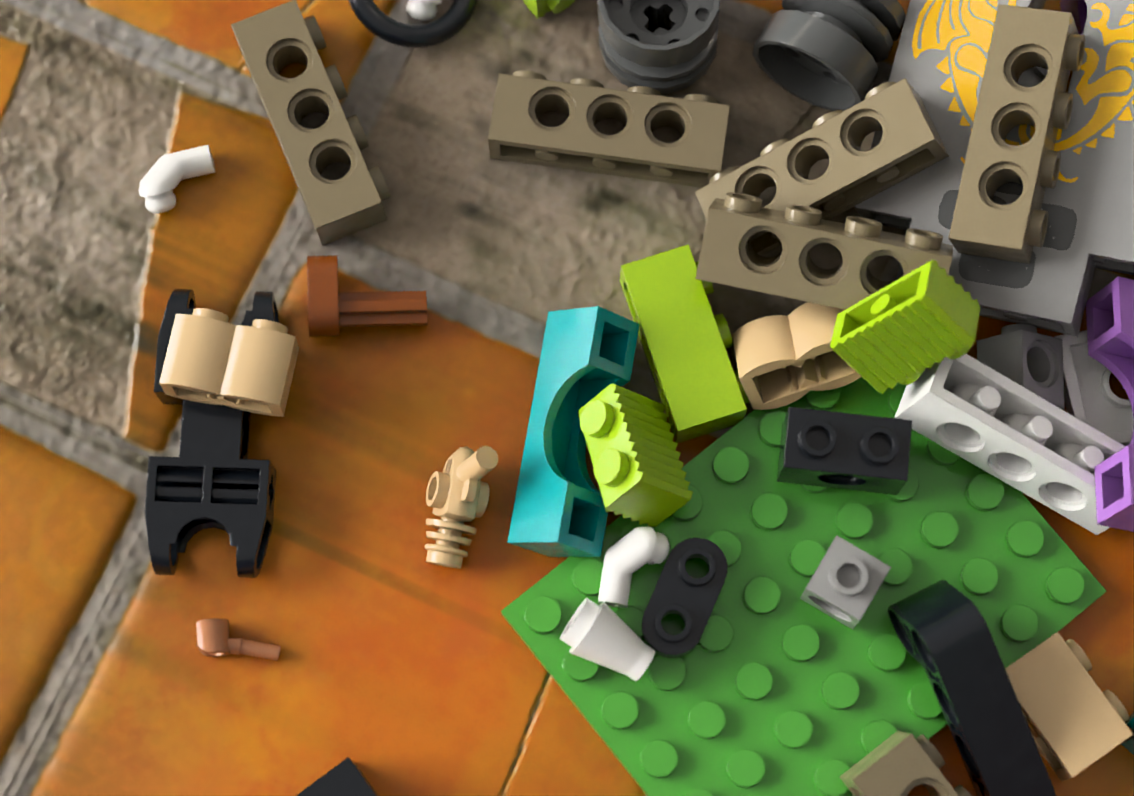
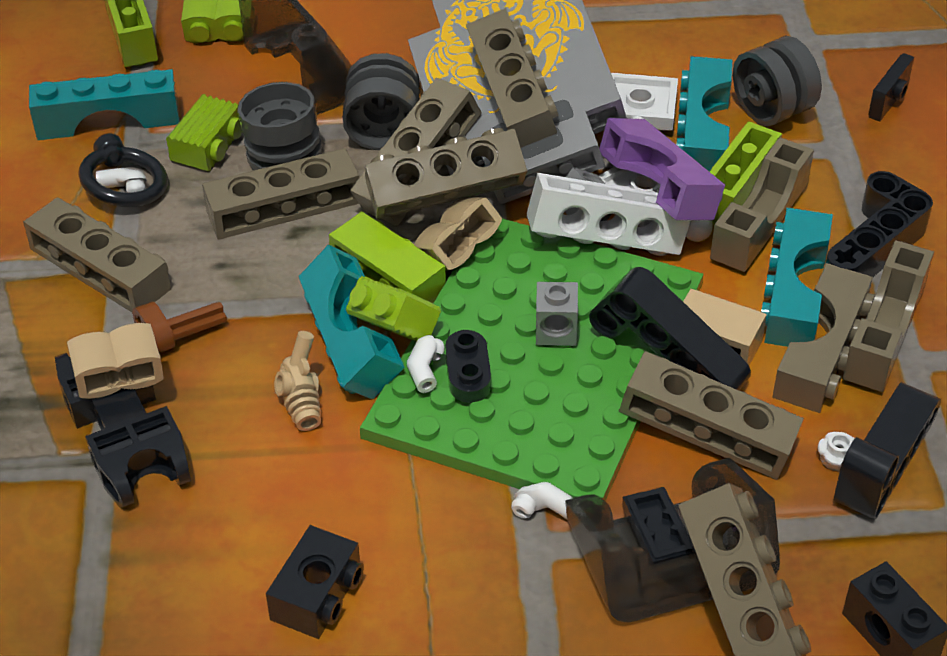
camera: 30 degrees left, 30 degrees down
white arm [139,144,216,214] -> none
nougat hand [196,619,281,661] -> none
white cone [560,598,656,682] -> none
black brick [777,407,912,495] -> none
lime brick [830,260,980,394] -> none

